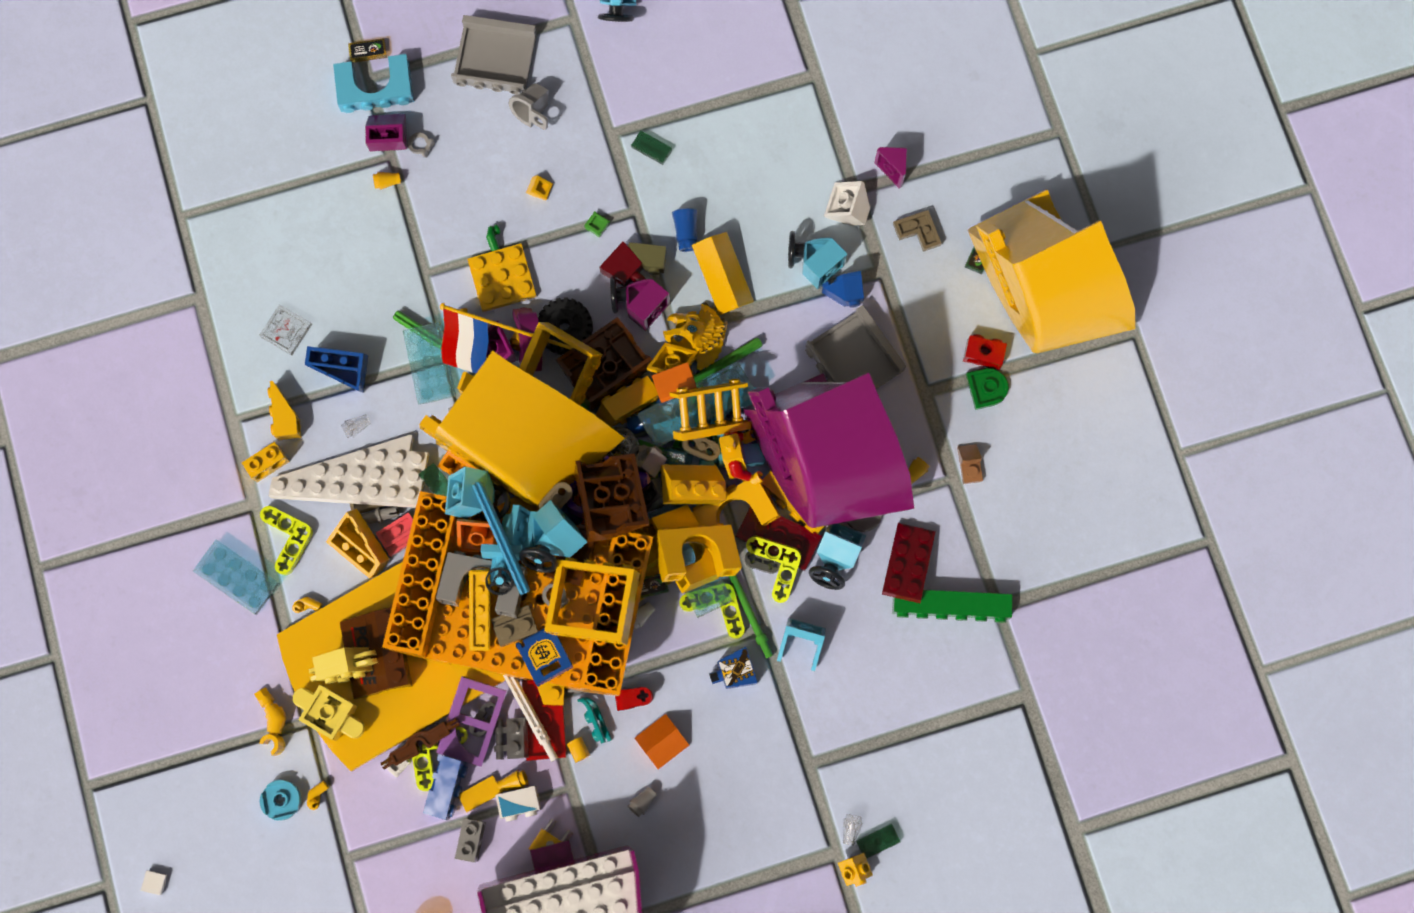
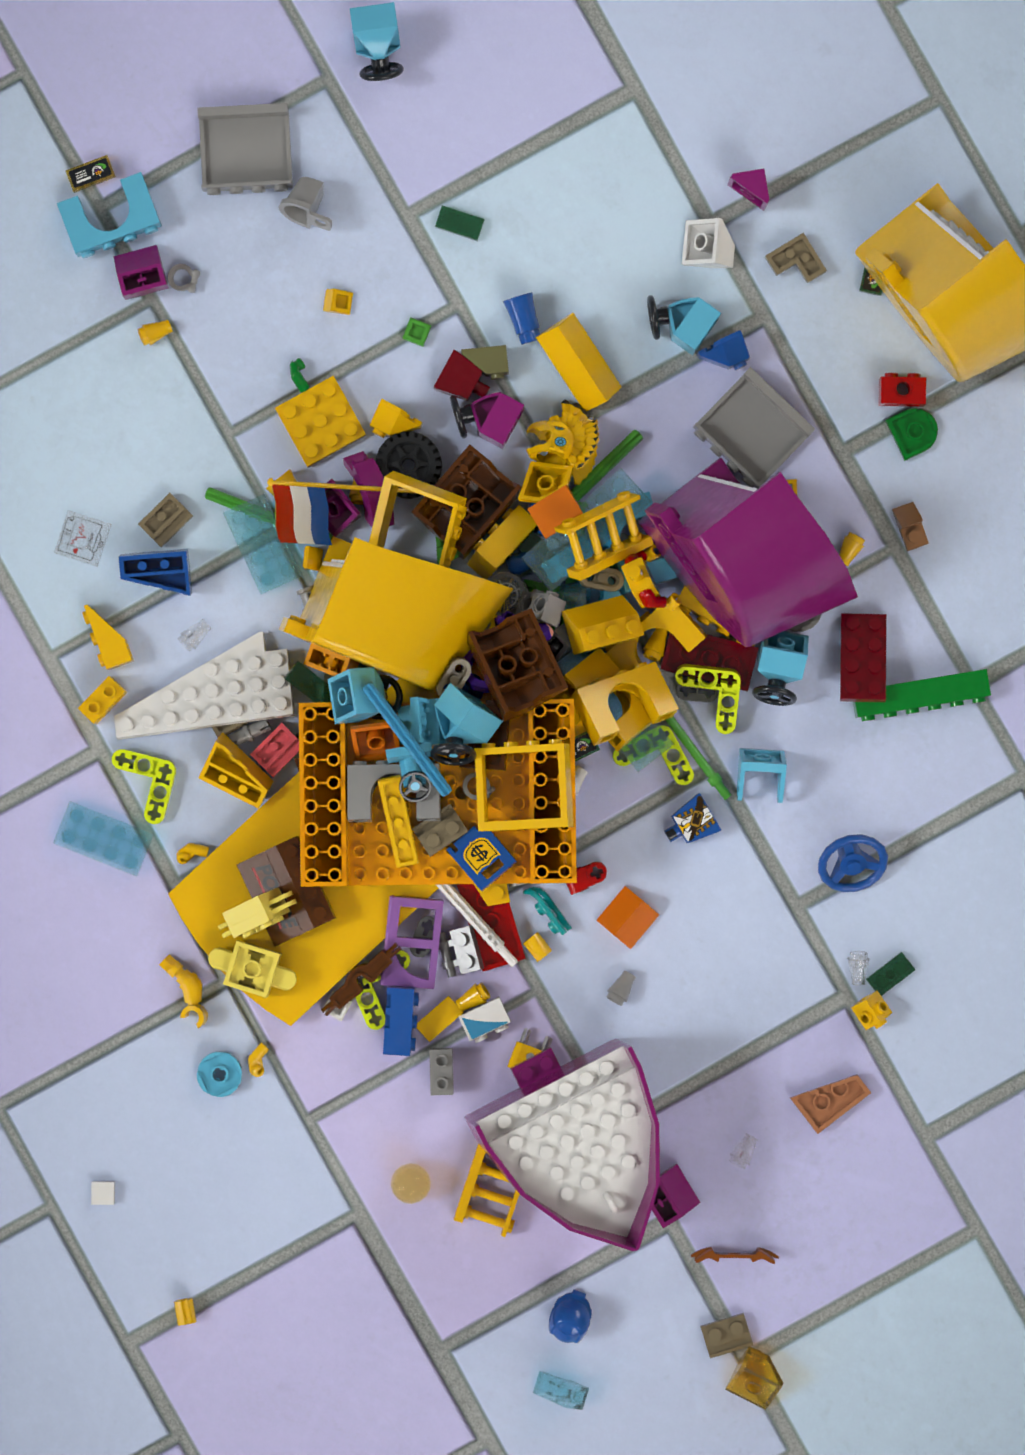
camera: 20 degrees left, 10 degrees up
none -> dark tan plate [138,493,193,548]
none -> yellow slope [370,399,423,438]
none -> yellow cone [643,628,668,662]
none -> blue piece [818,834,888,892]

